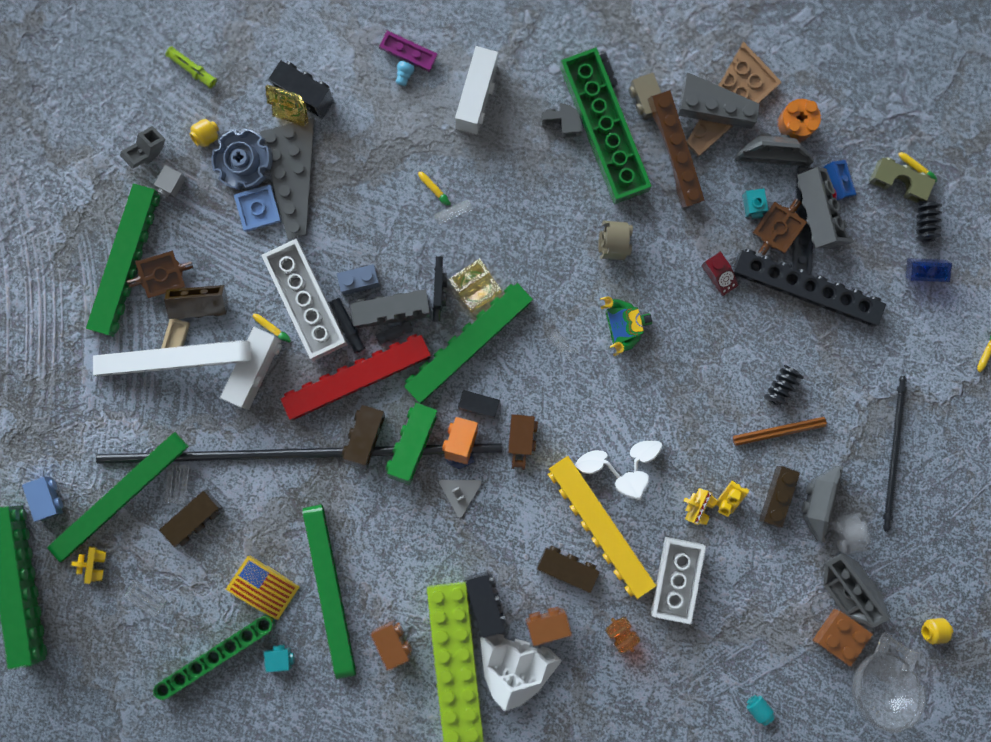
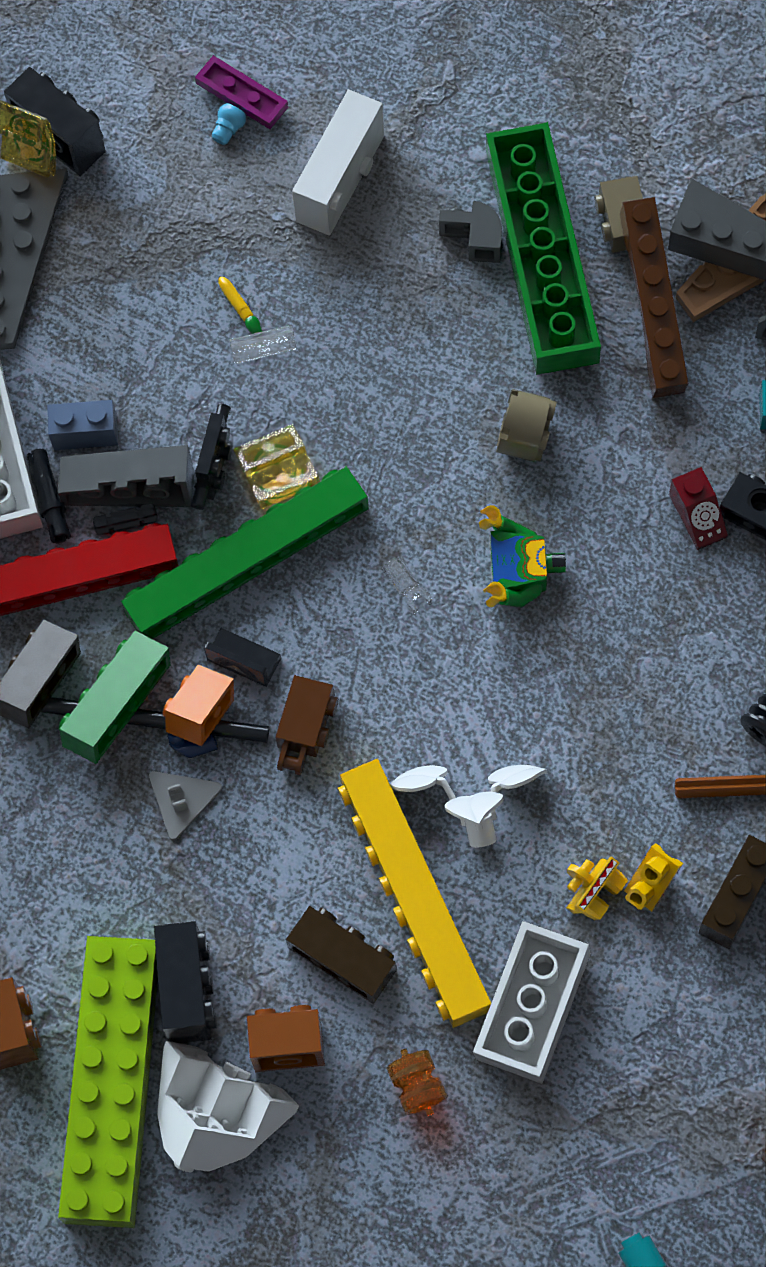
camera: 20 degrees right, 15 degrees down
black axle [599,52,618,88] -> none

